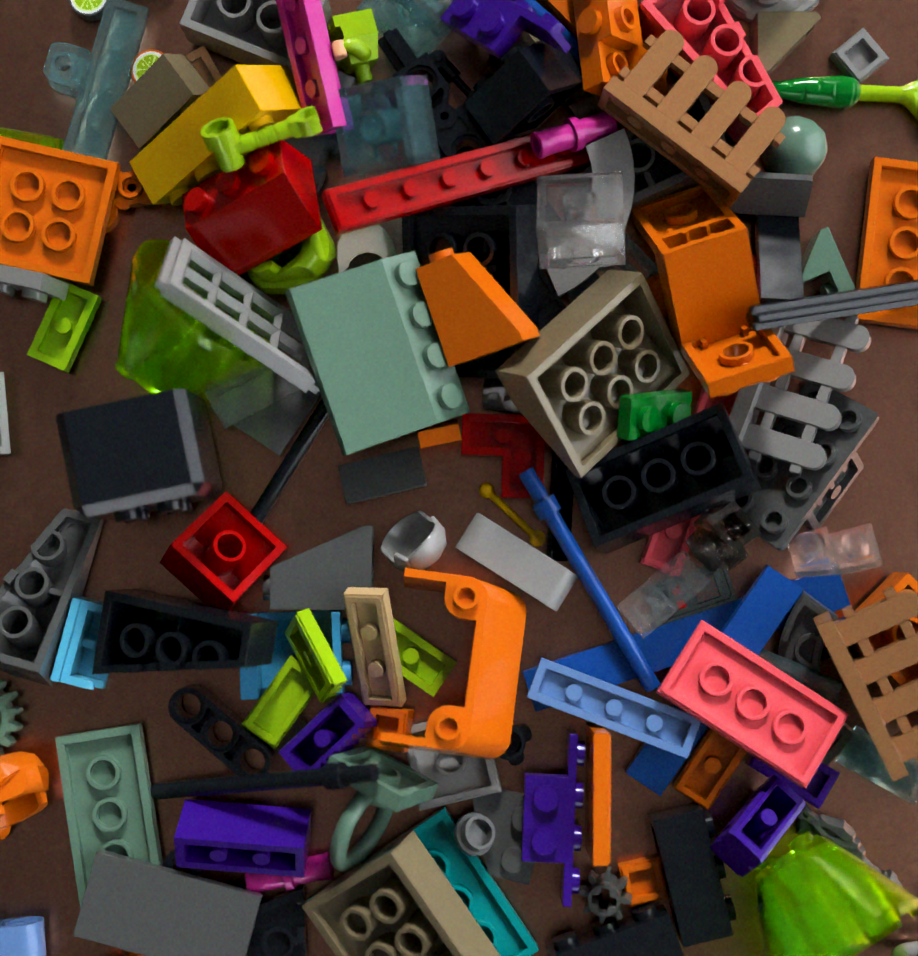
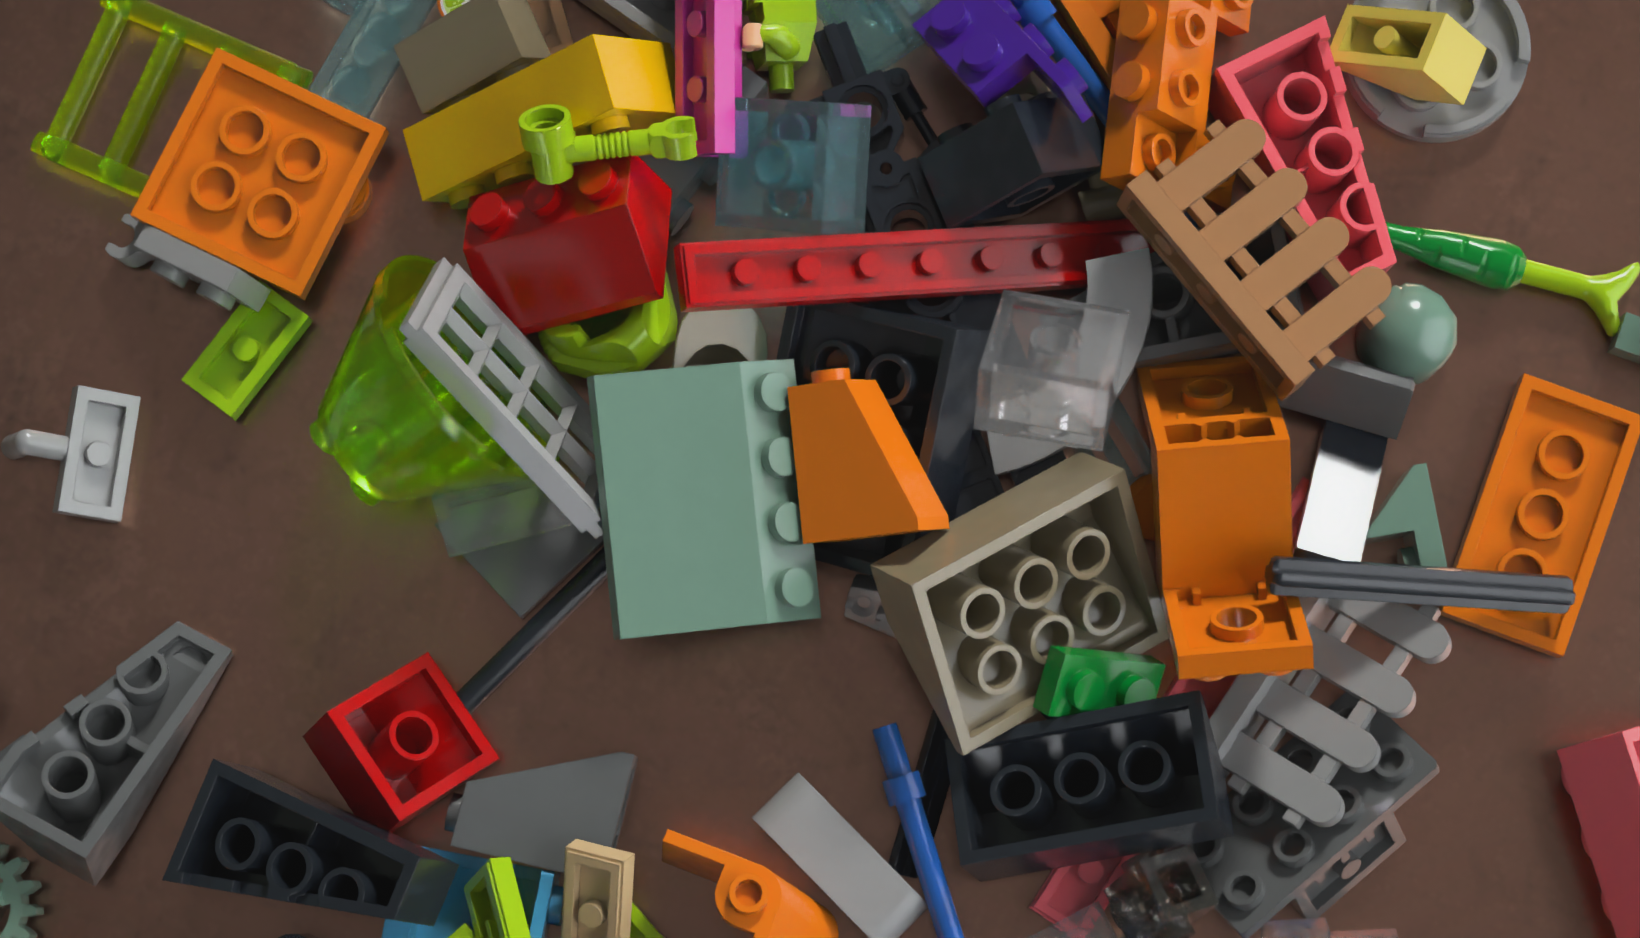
camera: 20 degrees right, 5 degrees down
medium azure hinge [50,596,109,690] -> none
black plate [55,388,222,524] -> none
orange plate [114,170,151,211] -> none
dark grey slope [338,446,428,506] -> none
light grey hair [380,511,447,571] -> none
orange tile [417,419,462,448] -> none
red plate [461,413,545,499] -> none
yellow hinge [478,482,546,547] -> none
dark pink pin [530,111,617,159] -> none
dark tan slope [749,11,822,75] -> none
light grey tile [829,27,889,83] -> none

